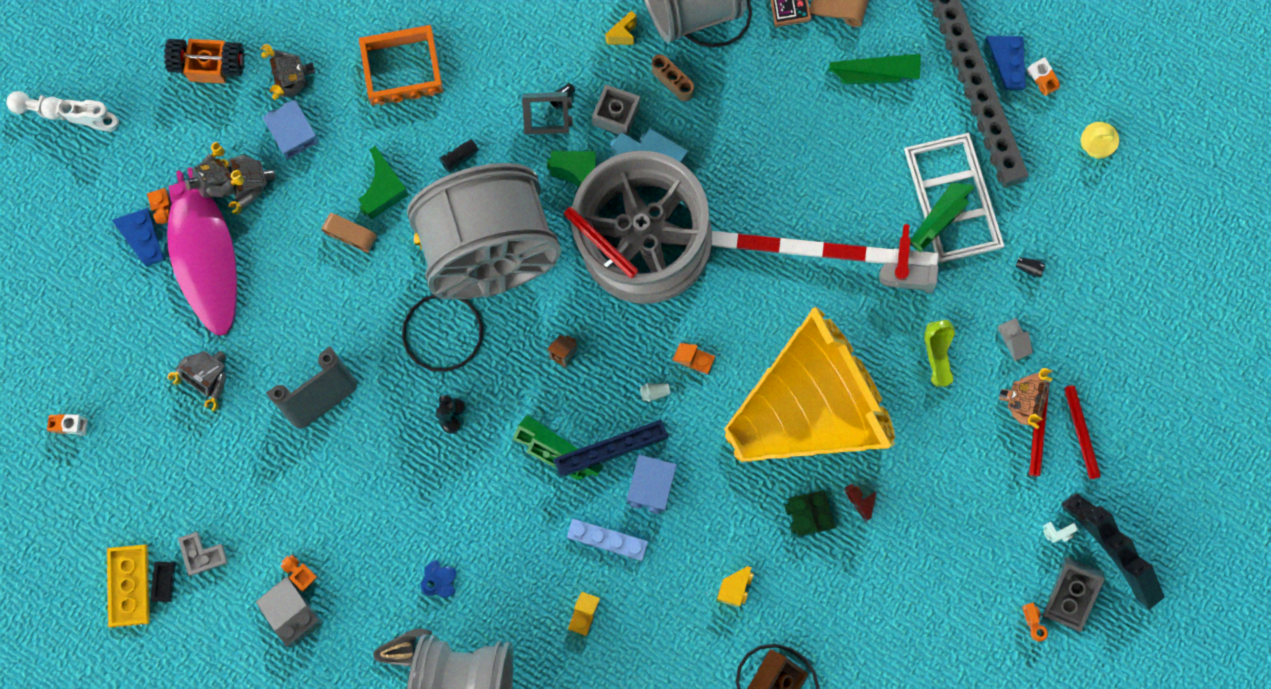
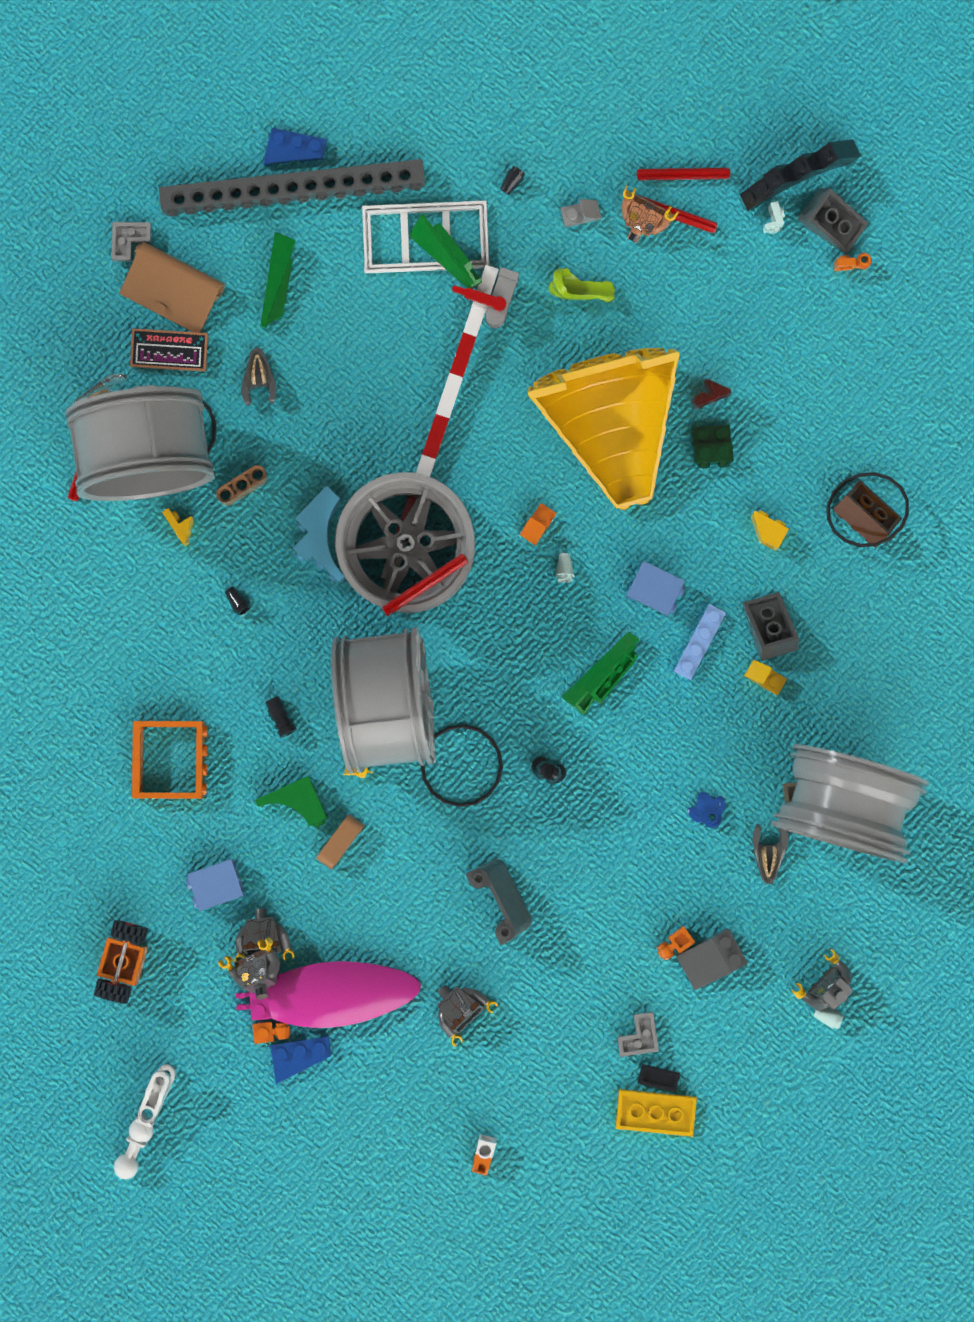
camera: 80 degrees left, 10 degrees up
torso [260,44,316,100] -> none
dark grey window [522,92,573,134] -> none
green arch [547,151,596,188] -> none
dark orange slope [547,335,578,367] -> none
dark blue tile [553,420,669,478] -> none
light grey brick [592,84,640,136] -> none
leg [1026,57,1060,96] -> none
light yellow tile [1080,122,1119,159] -> none
none -> dark grey animal [241,348,276,406]
none -> dark grey slope [743,592,799,661]

